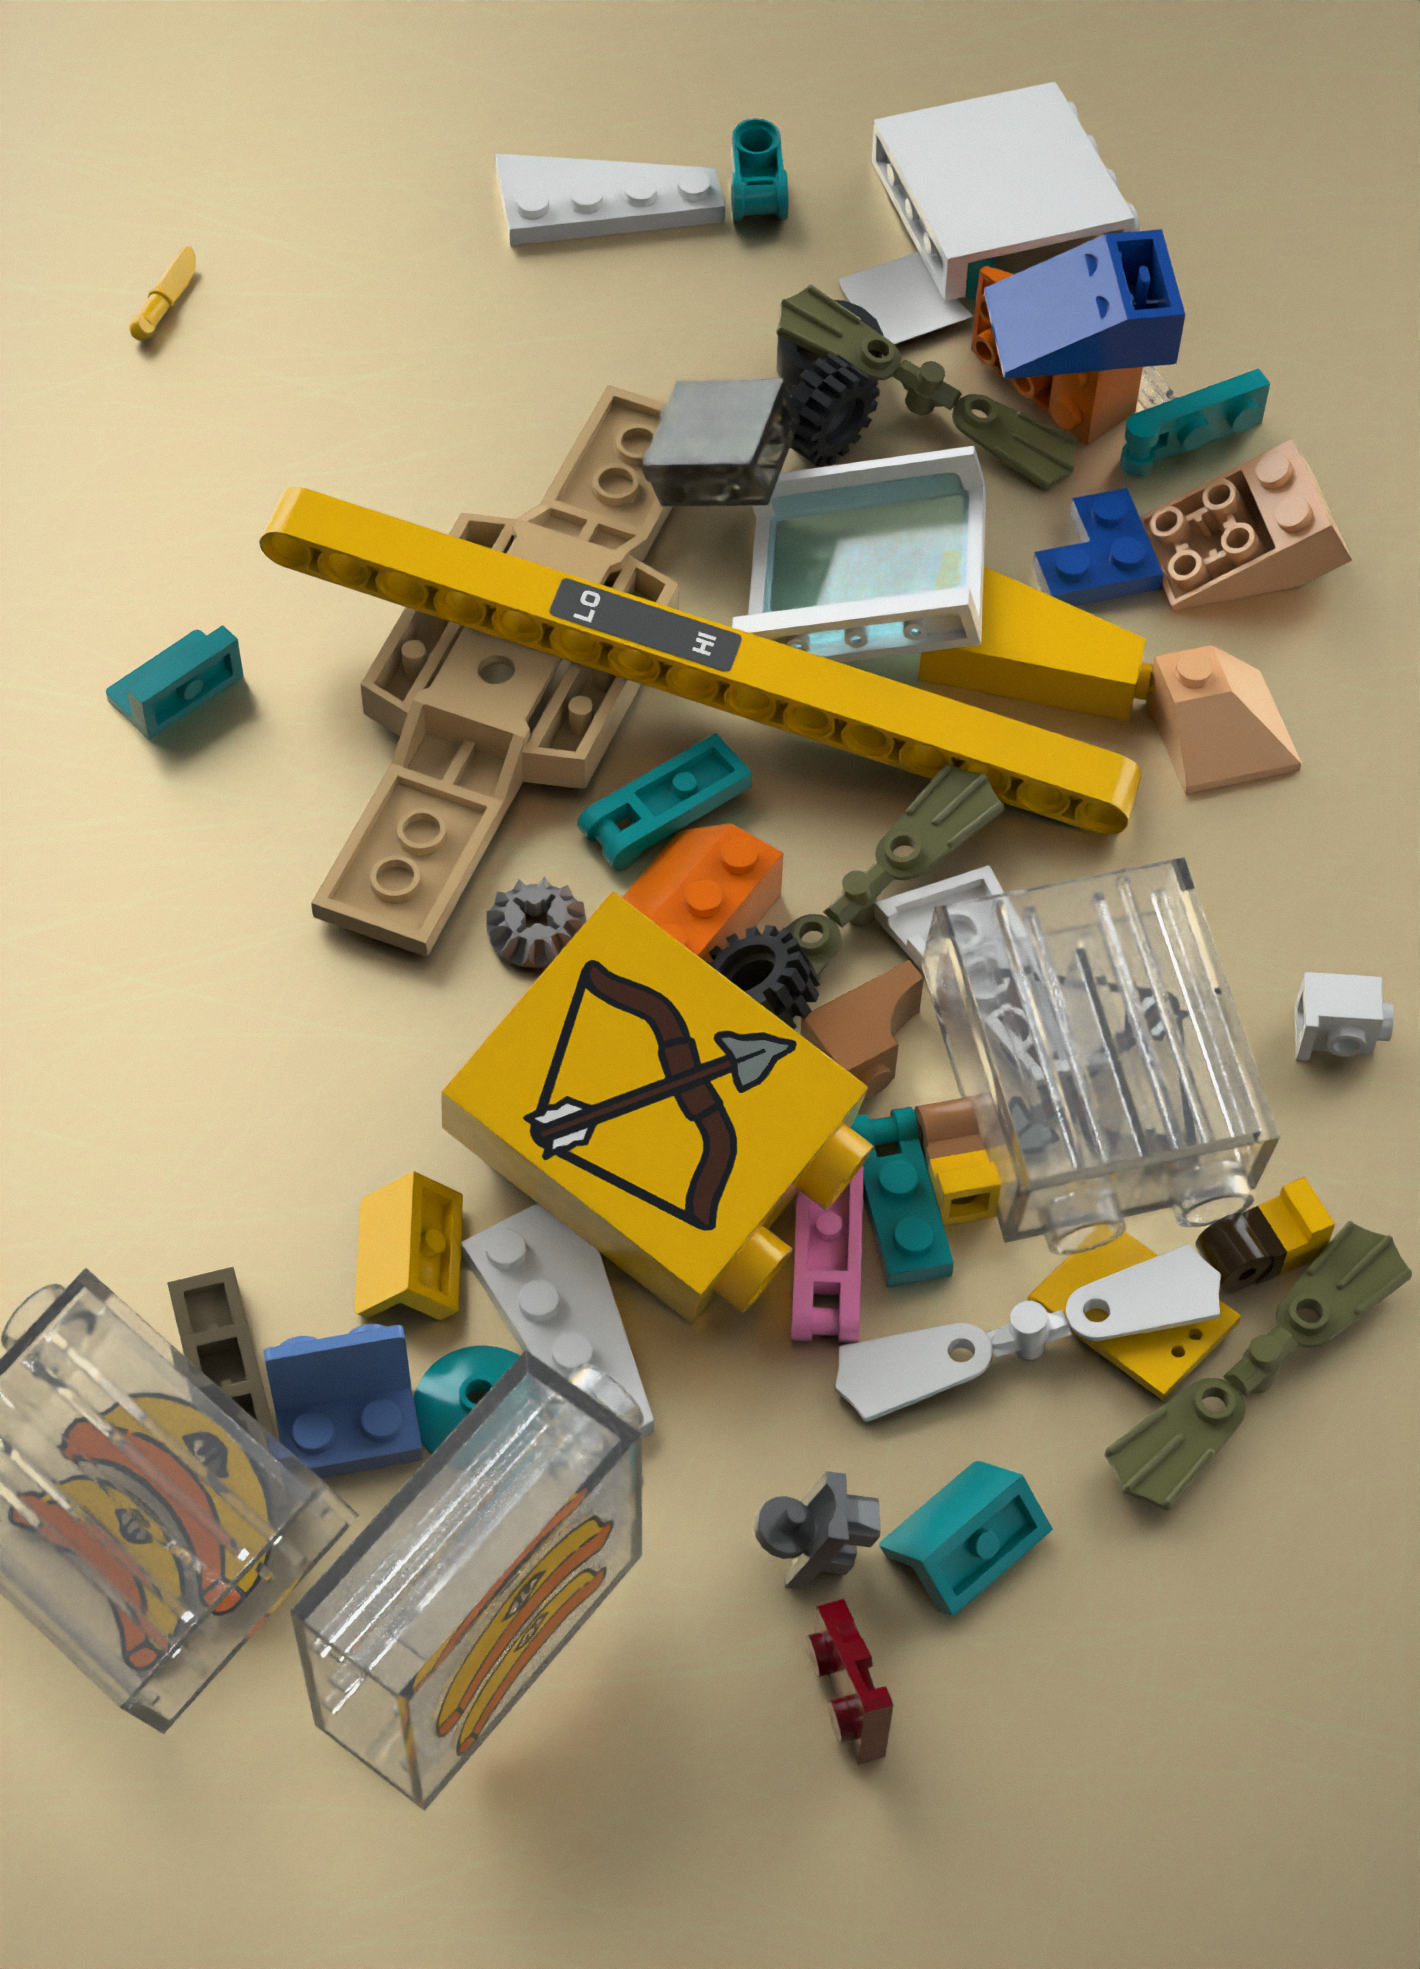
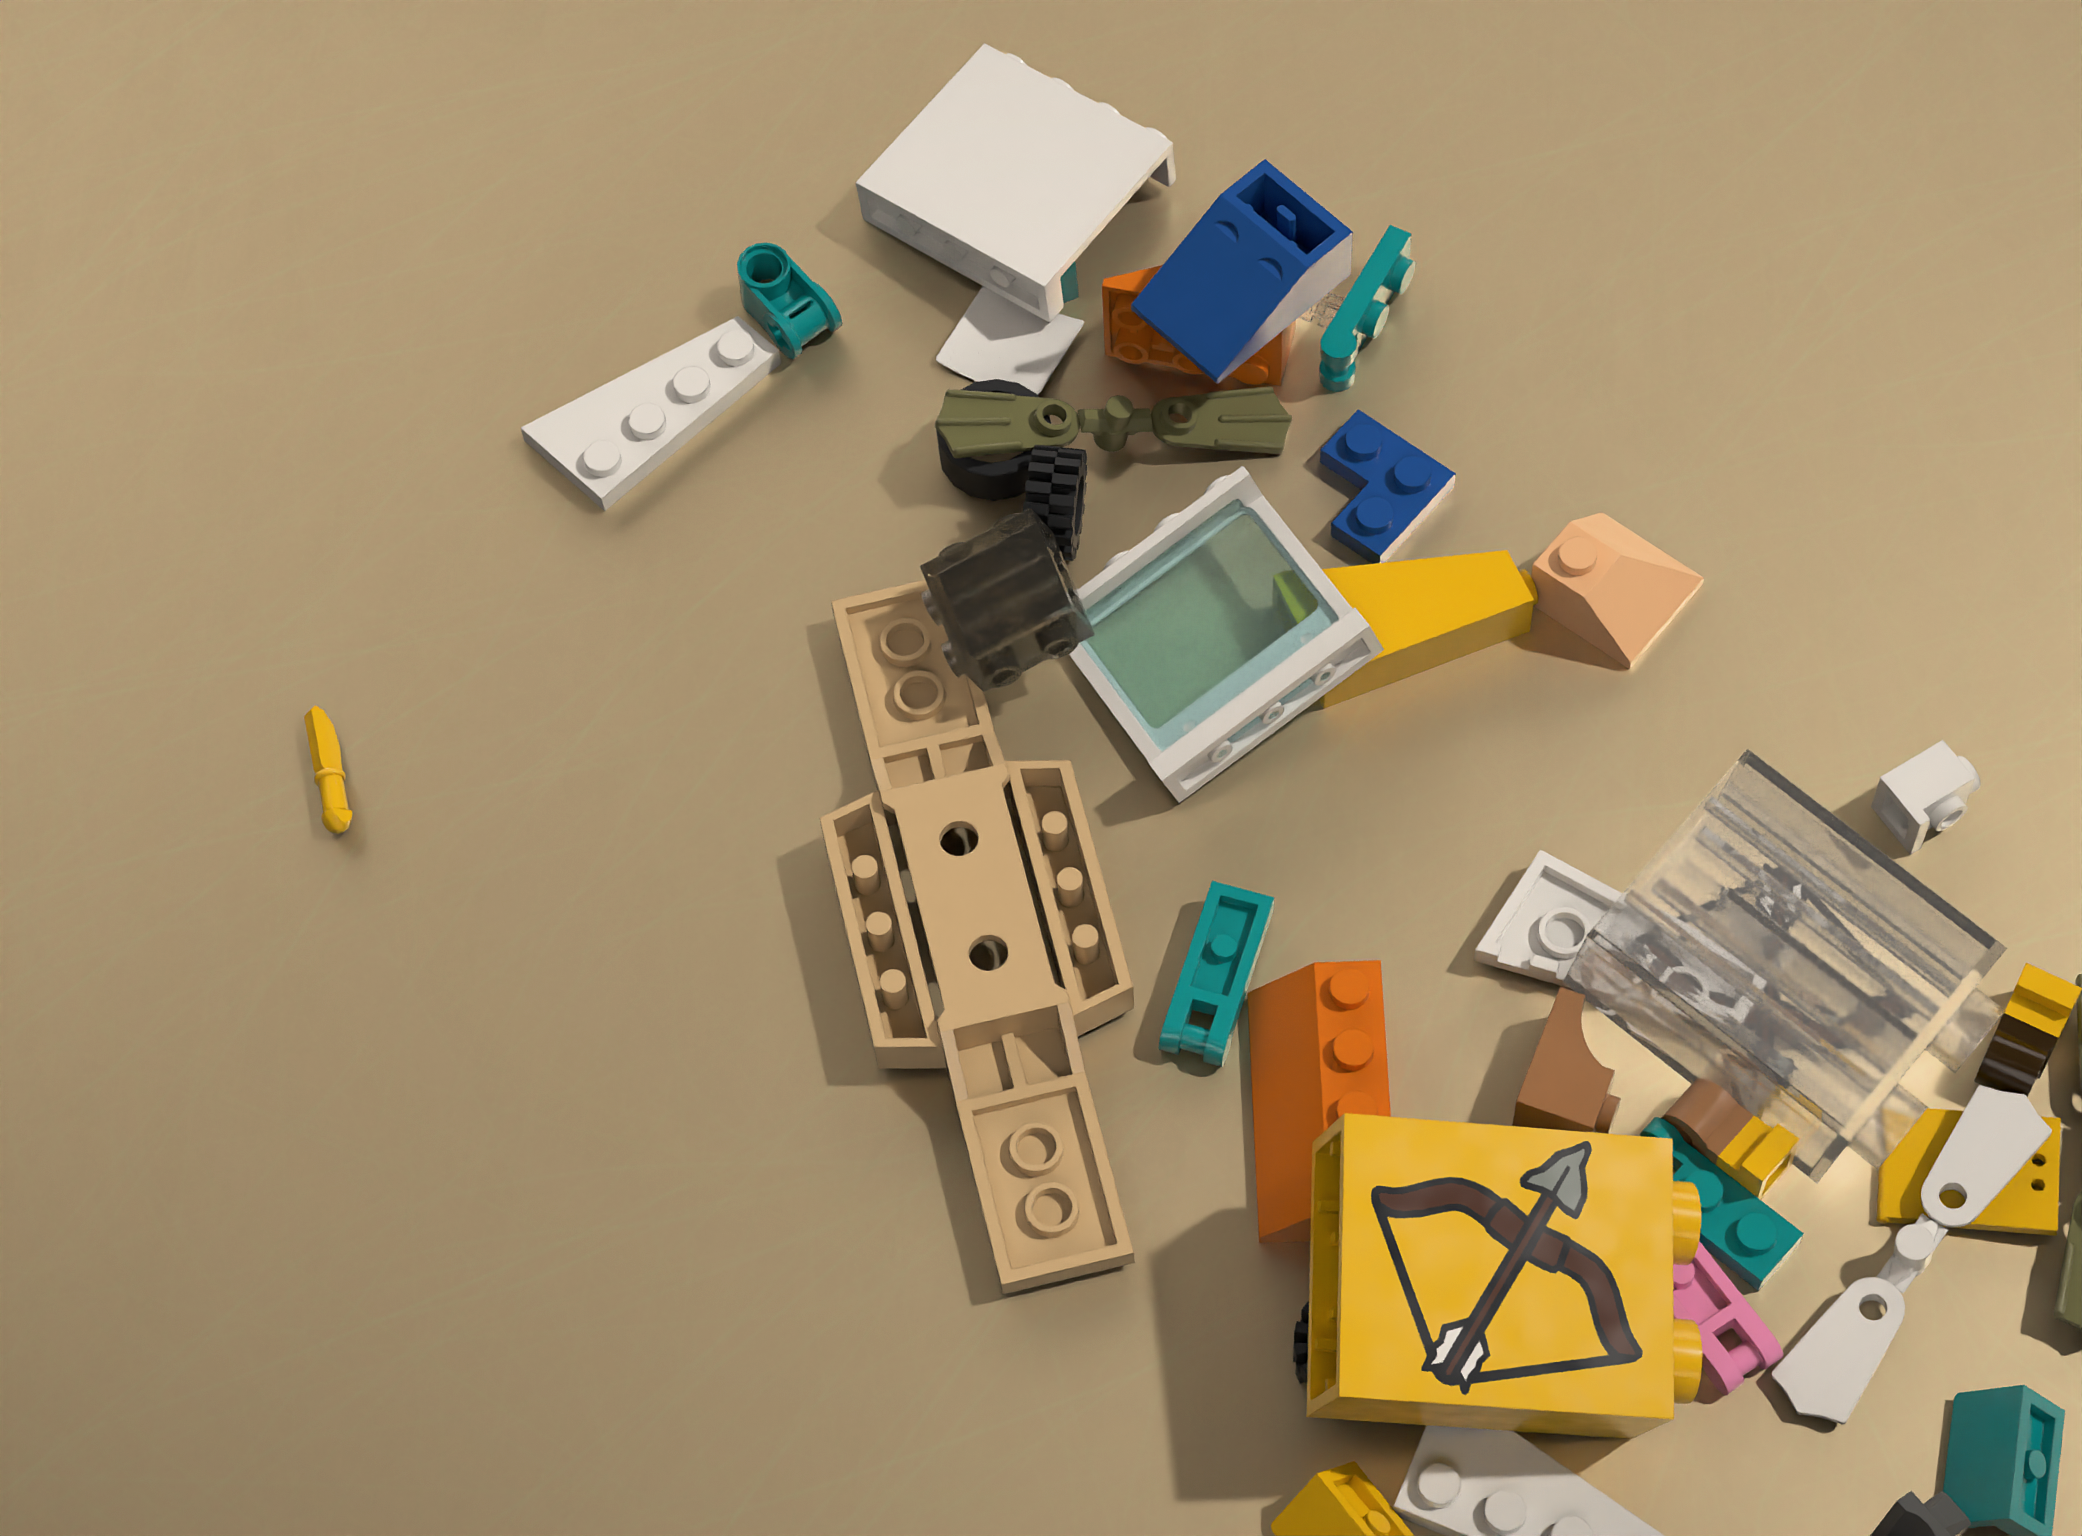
camera: 30 degrees left, 5 degrees up
teal panel [106,625,244,740] -> none
yellow beam [259,487,1142,835] -> none
light grey gear [486,876,587,968] -> none
black tyre [705,925,820,1029] -> none
olive piece [753,763,1004,988] -> none
light nougat slope [1140,438,1352,611] -> none

